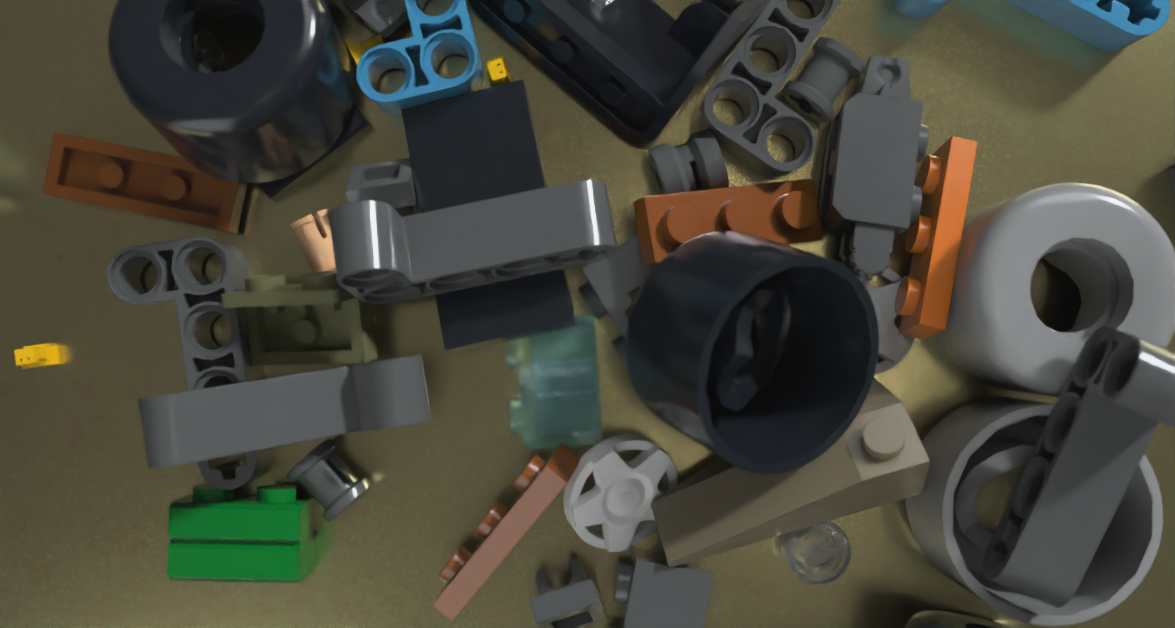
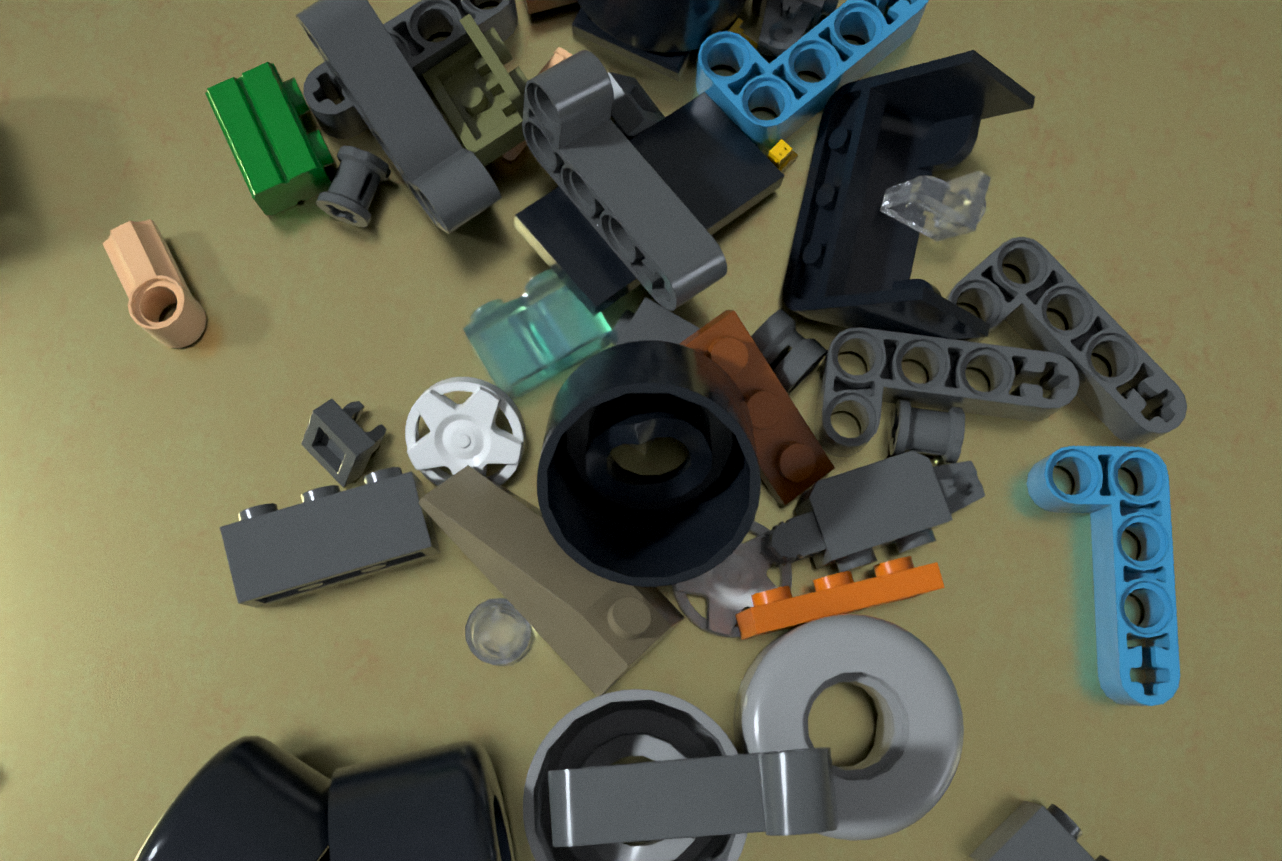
camera: 60 degrees right, 10 degrees down
dark orange plate [432,443,580,621] -> none

